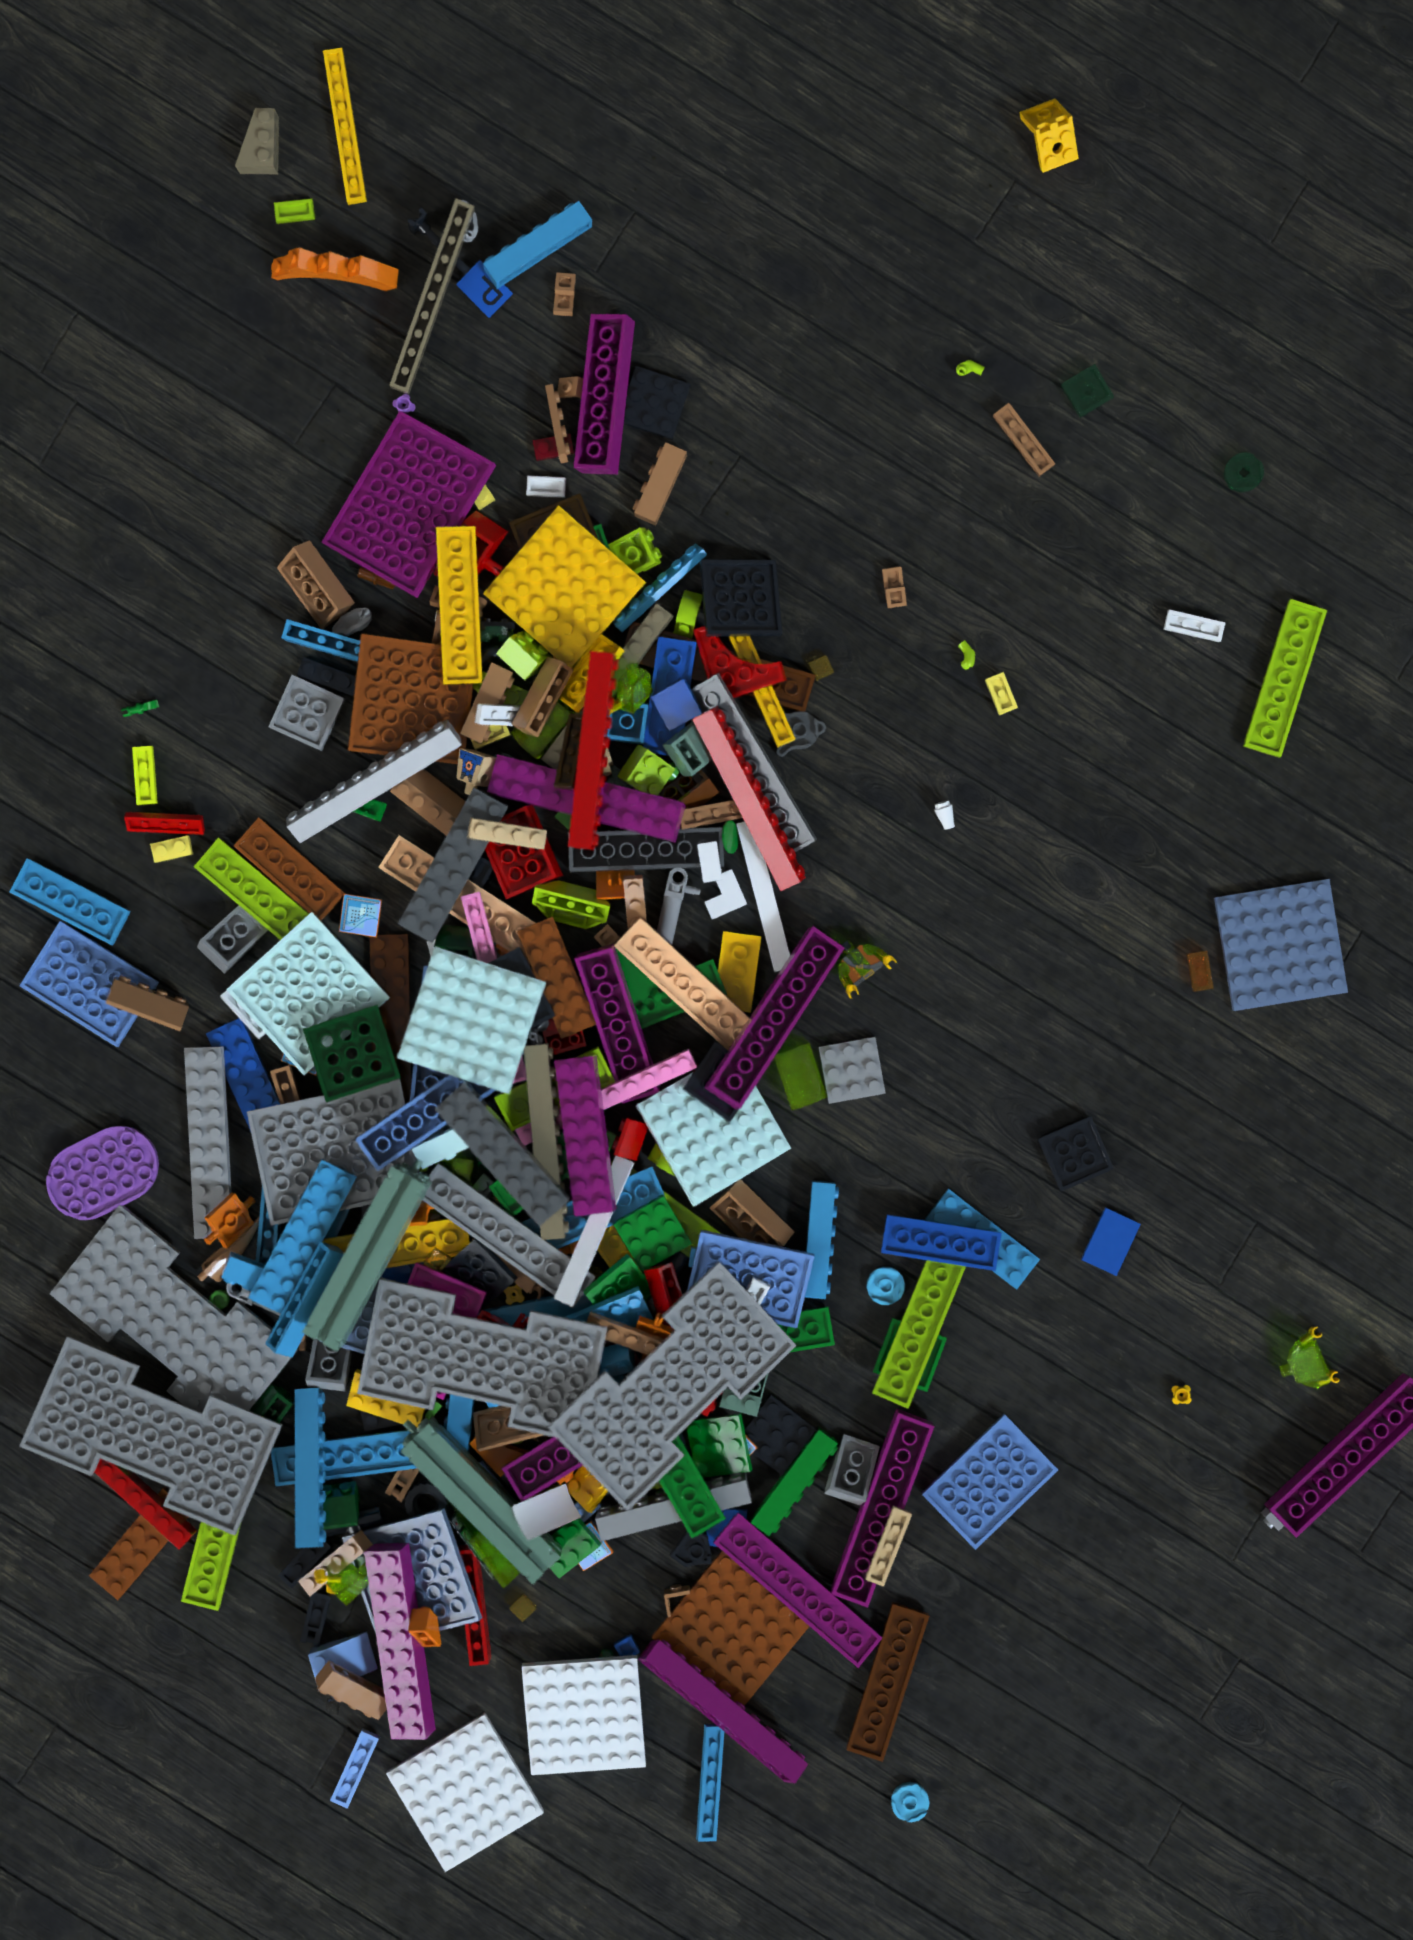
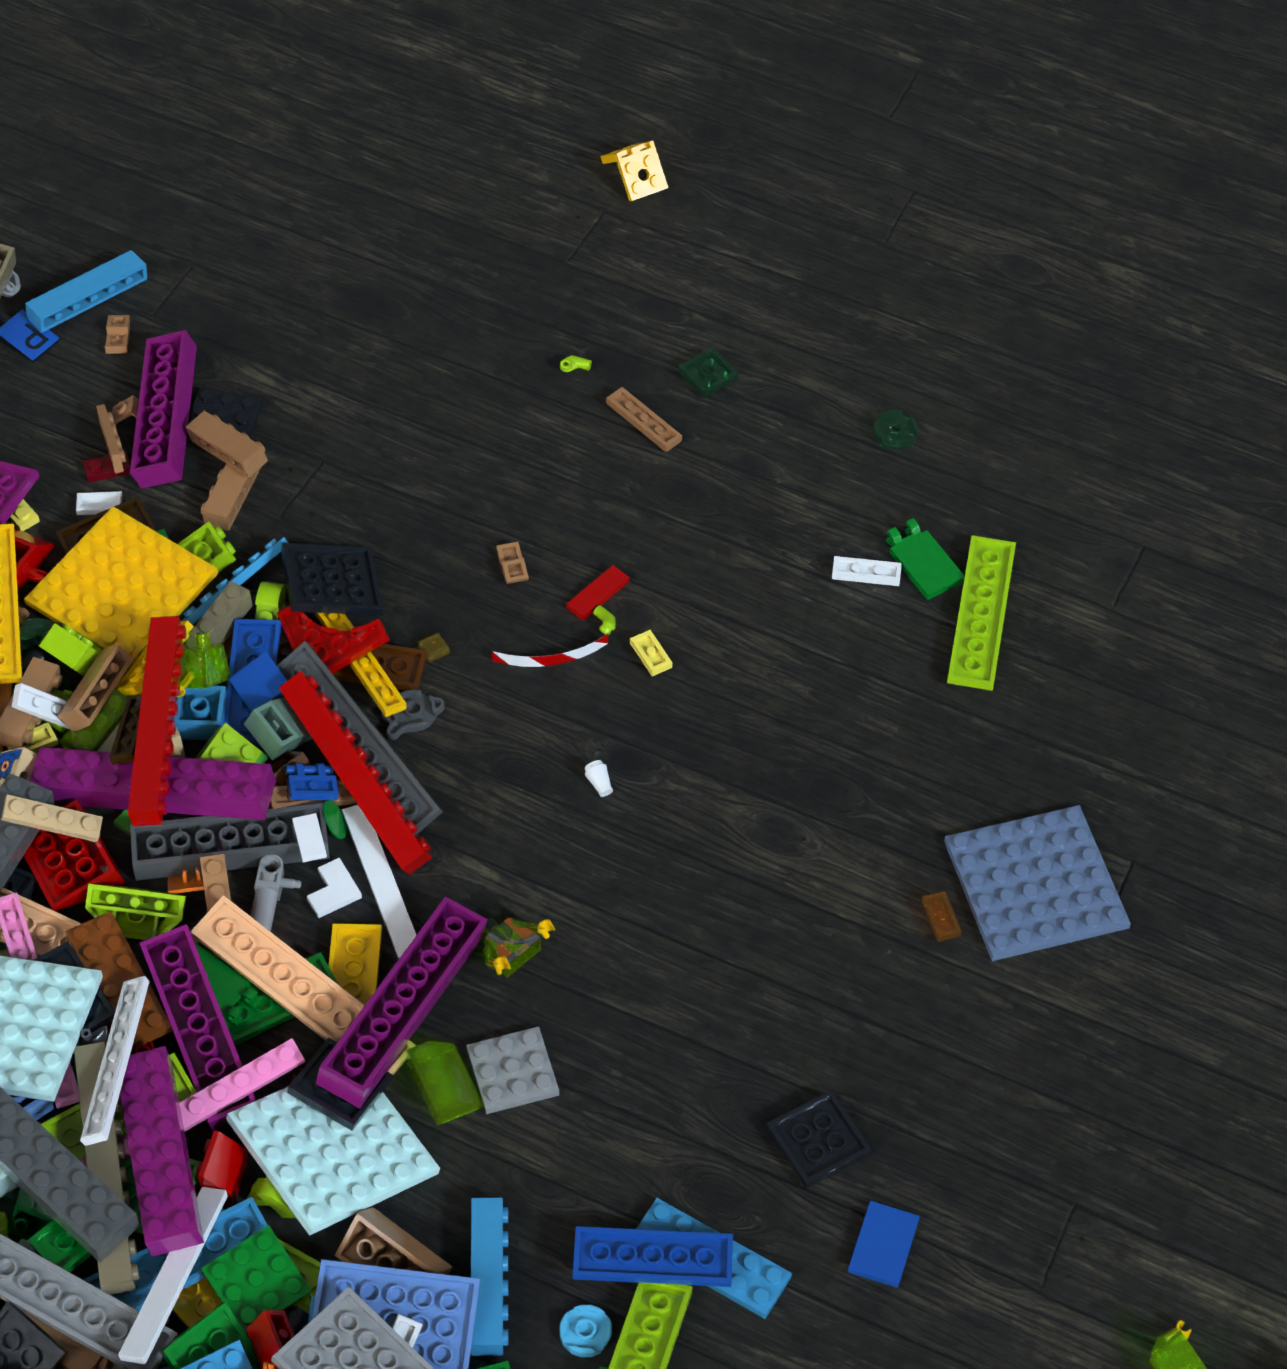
camera: 10 degrees left, 35 degrees down
none -> white tile [80,976,149,1146]
none -> medium nougat brick [186,411,268,477]
none -> blue plate [285,763,339,800]
none -> sticker [492,633,608,667]
none -> red tile [566,565,629,621]
none -> green tile [886,518,965,600]

